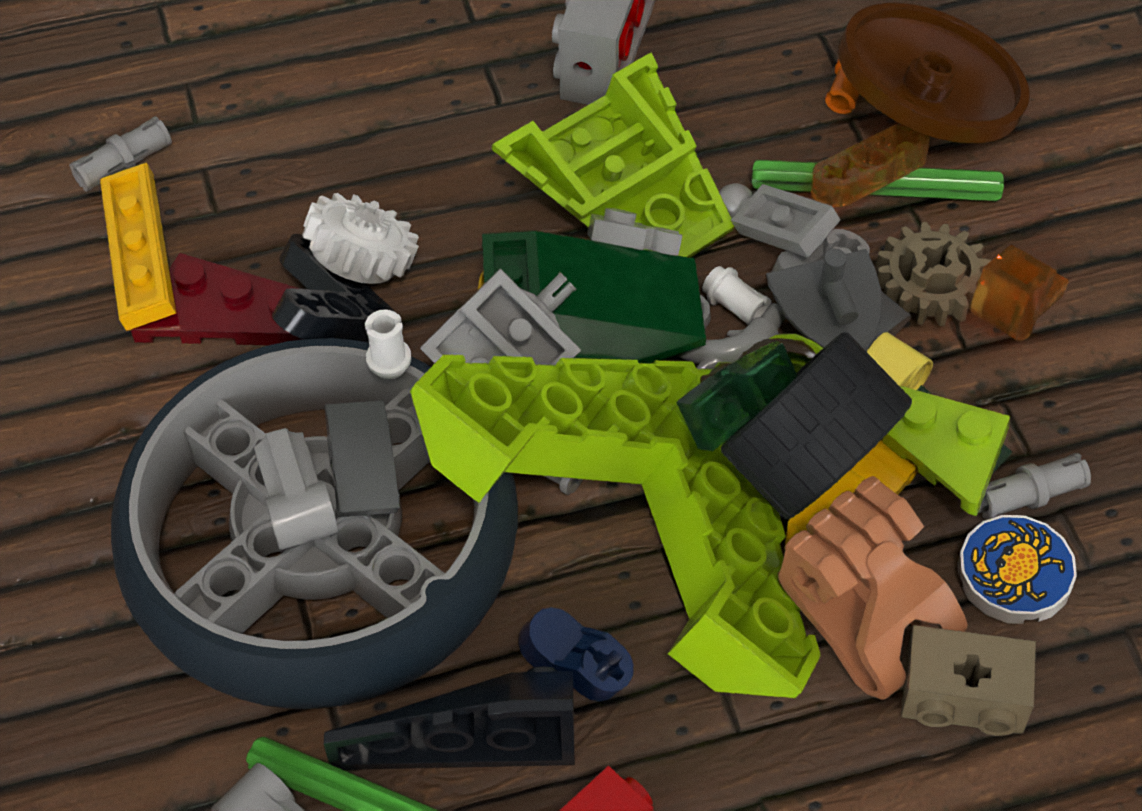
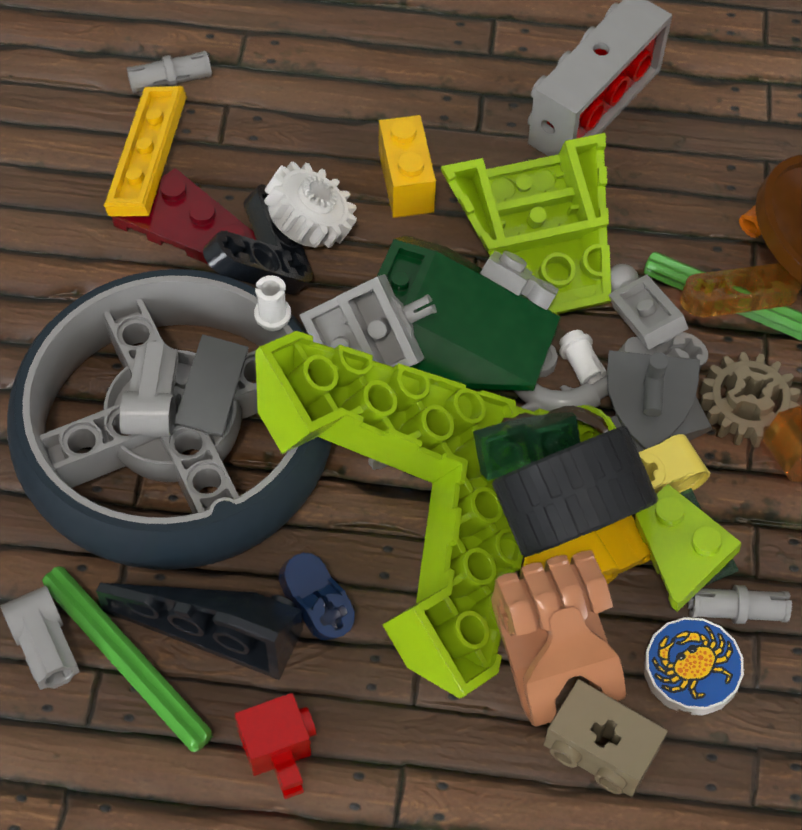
camera: 20 degrees right, 5 degrees up
none -> yellow brick [379,115,436,218]

